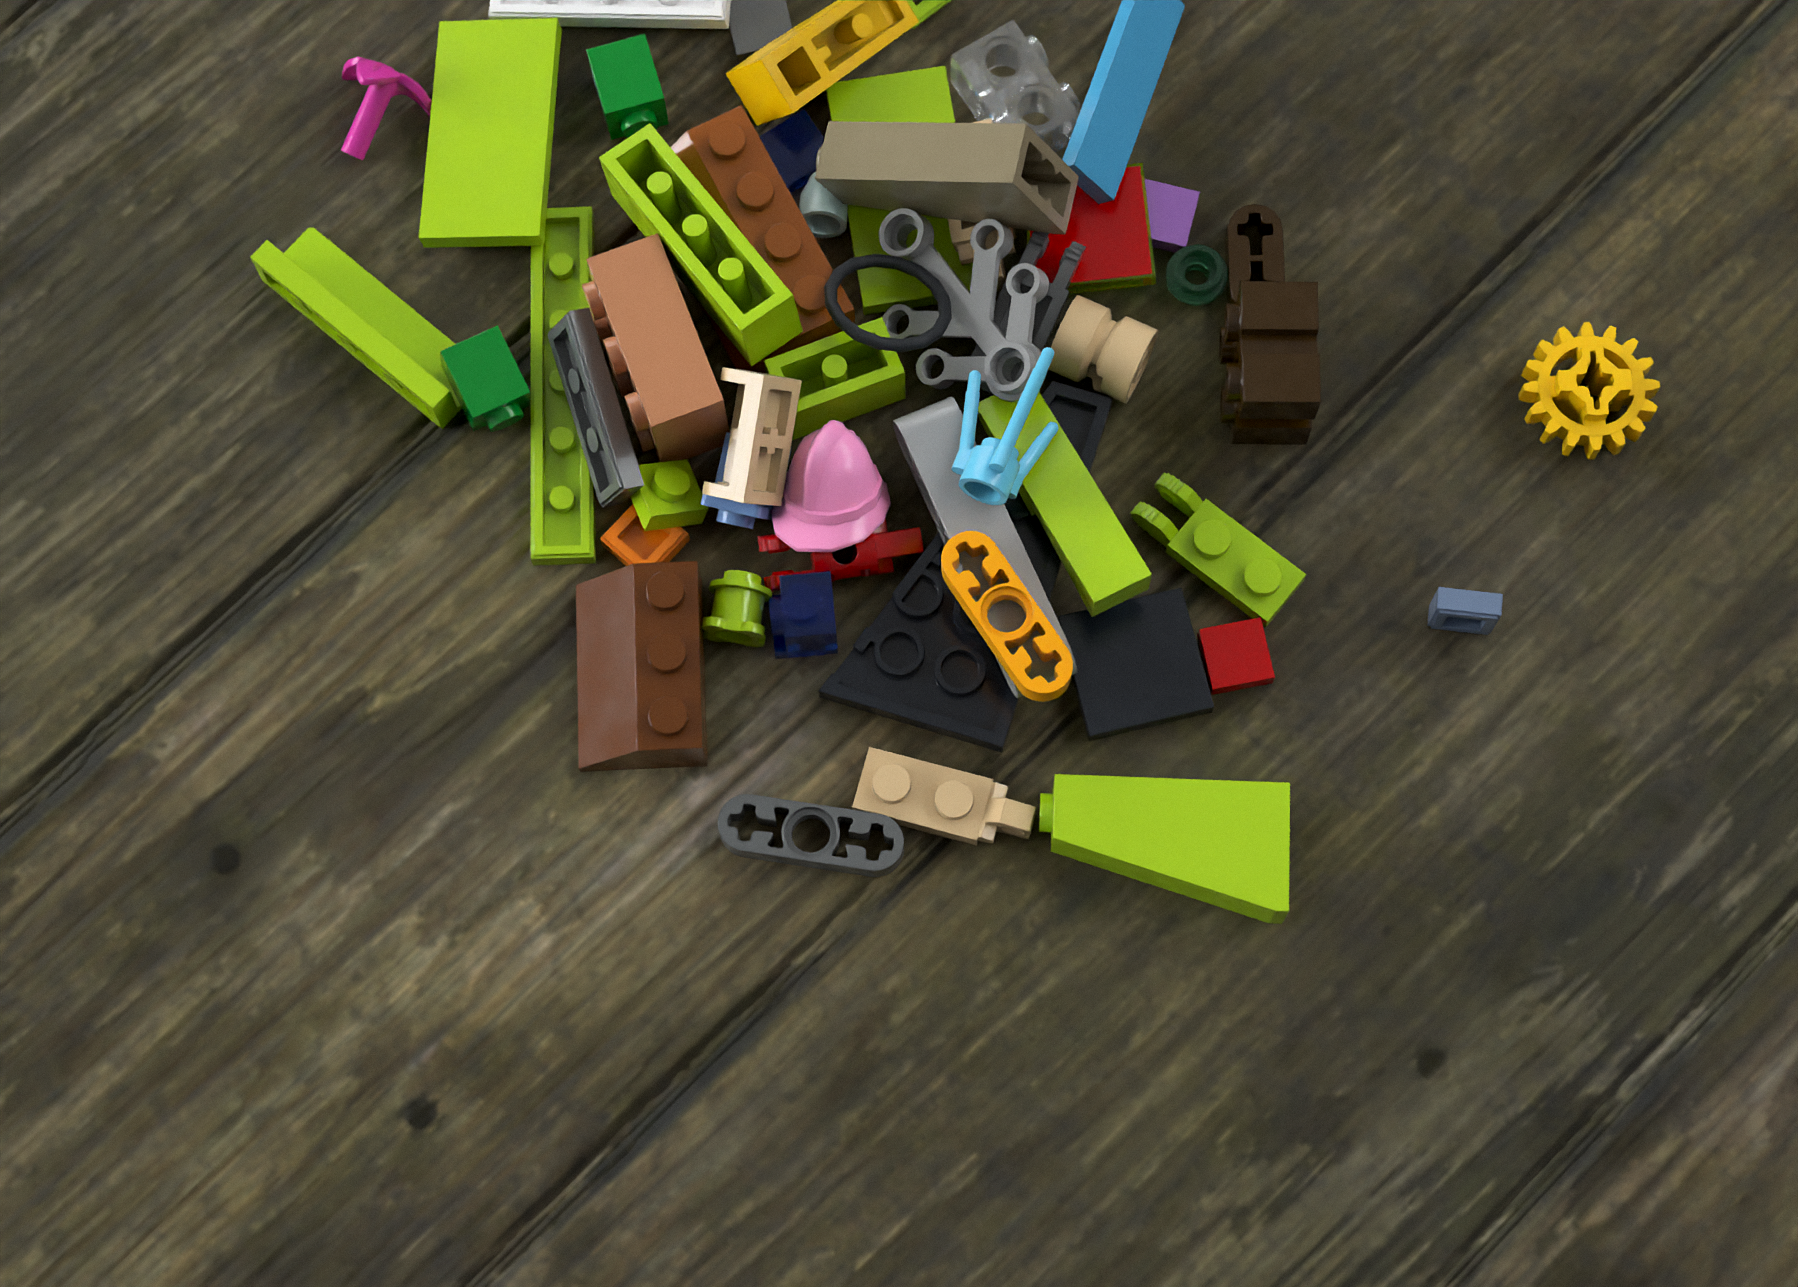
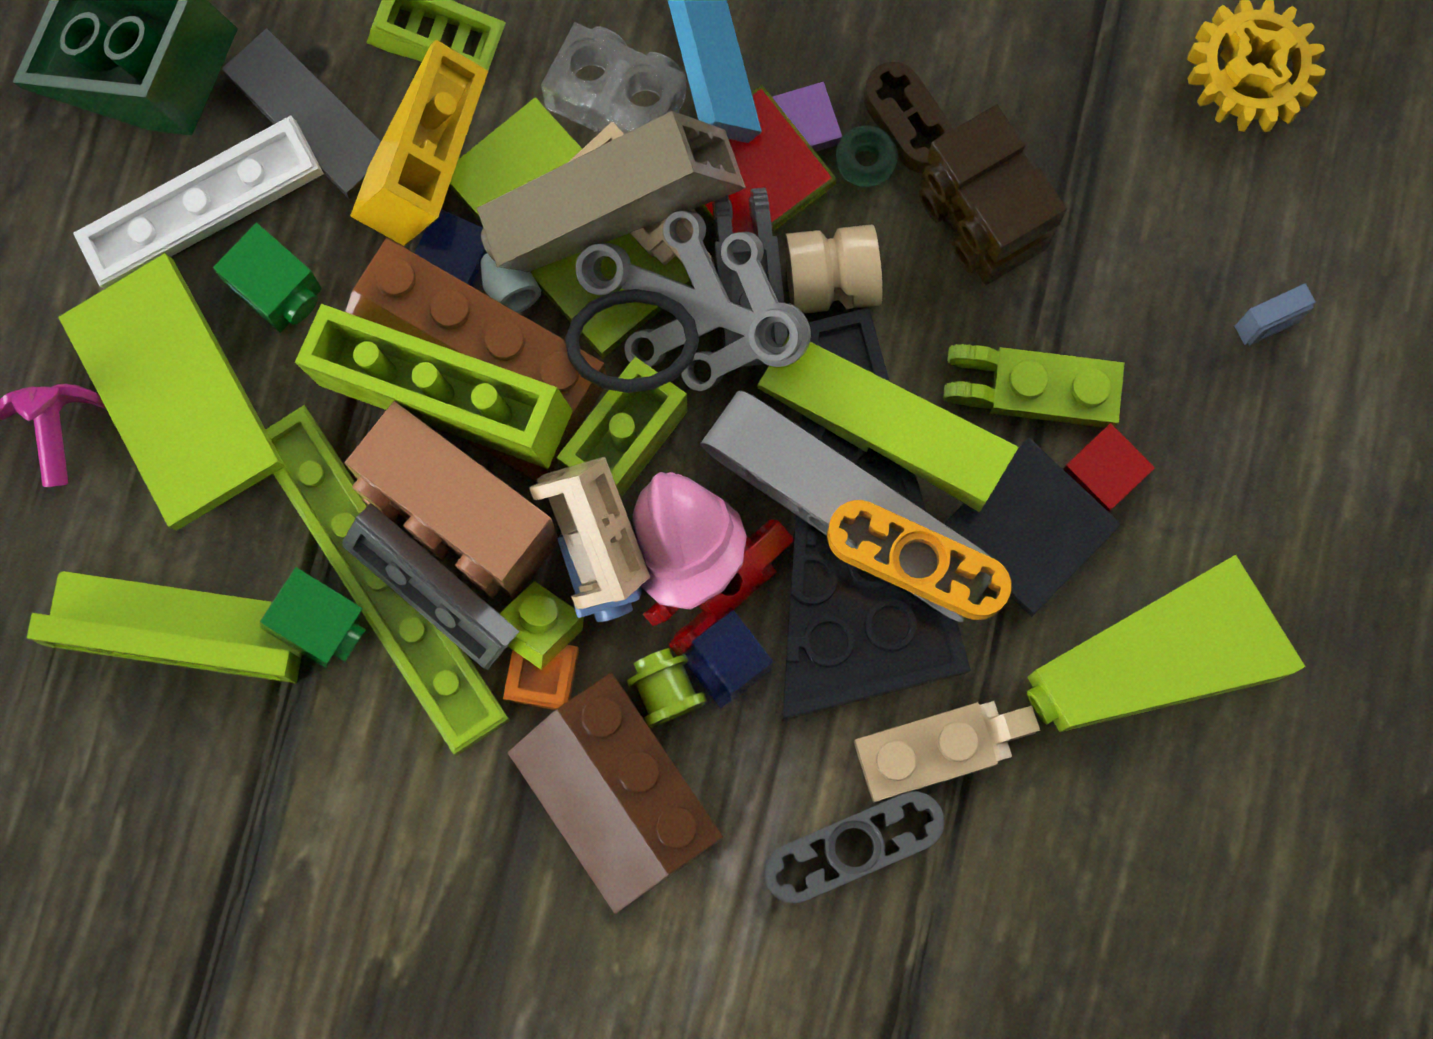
camera: 35 degrees left, 5 degrees up
medium azure plant [951,347,1059,505] -> none

